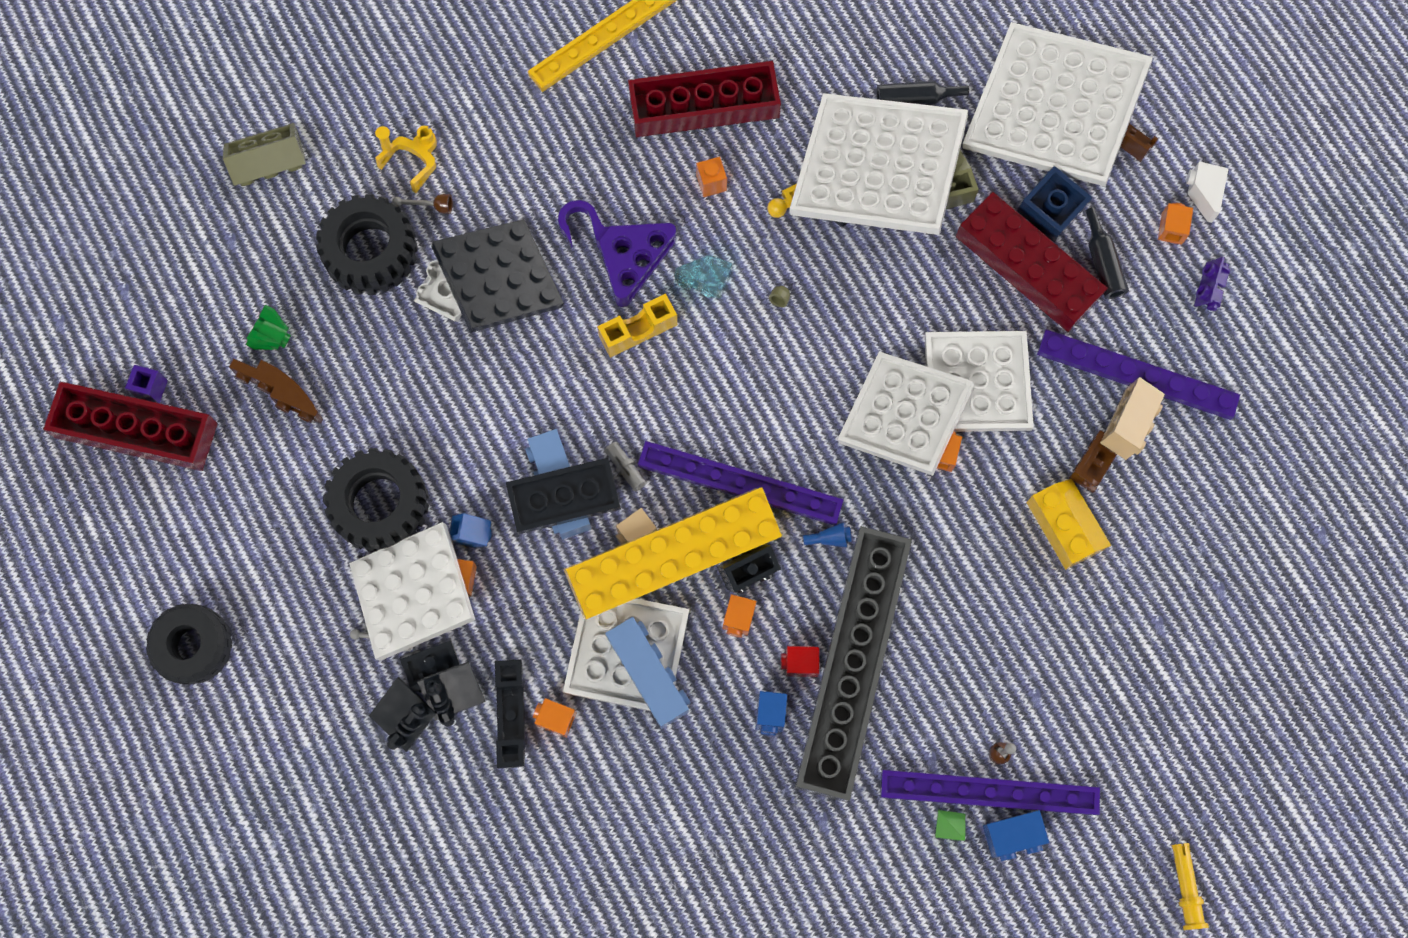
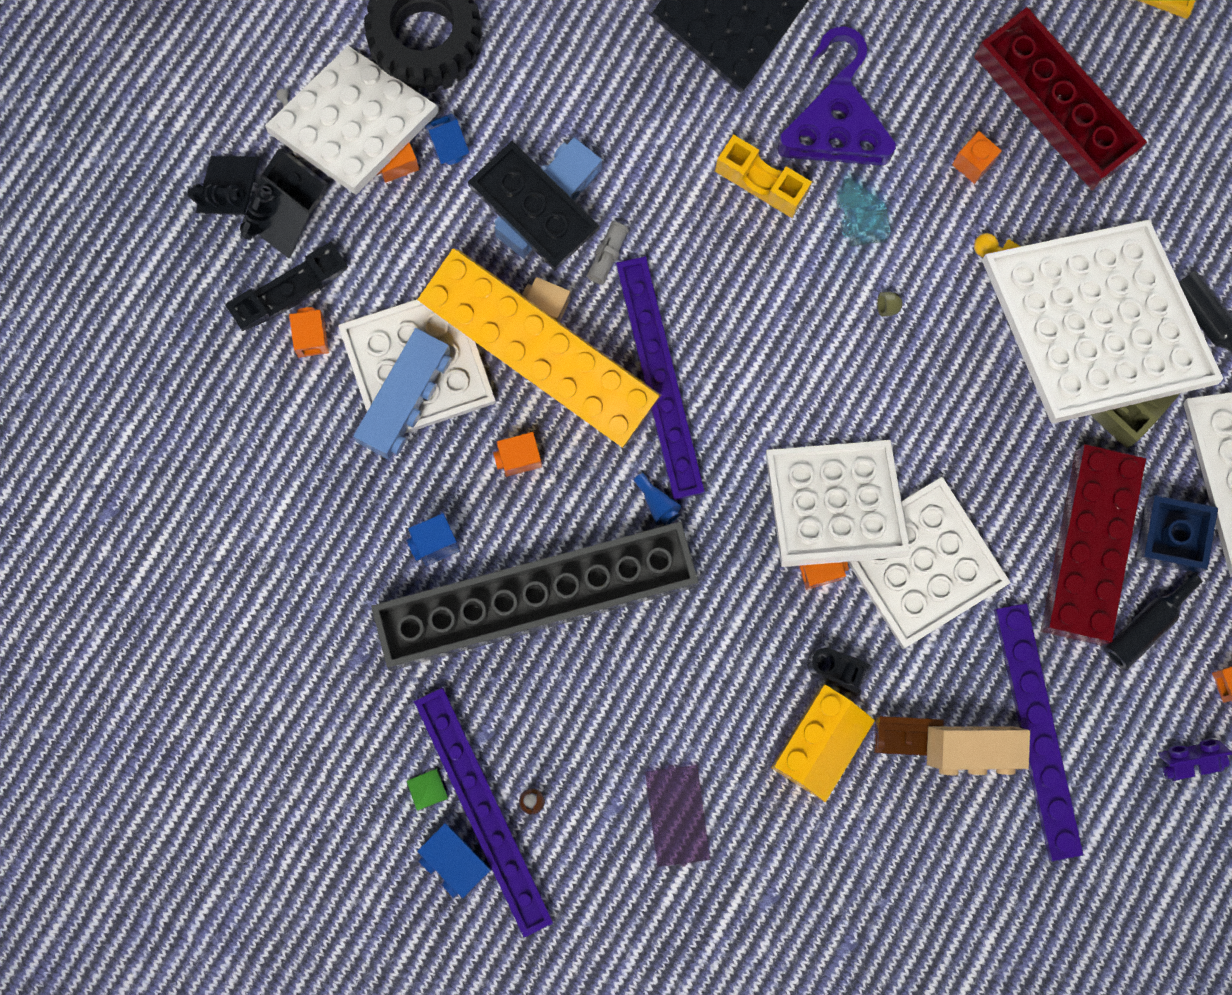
camera: 55 degrees right, 5 degrees up
black brick [716,544,781,594] -> none
red brick [781,646,819,677] -> none
none -> clear purple piece [645,765,710,867]
none -> black piece [807,648,872,696]

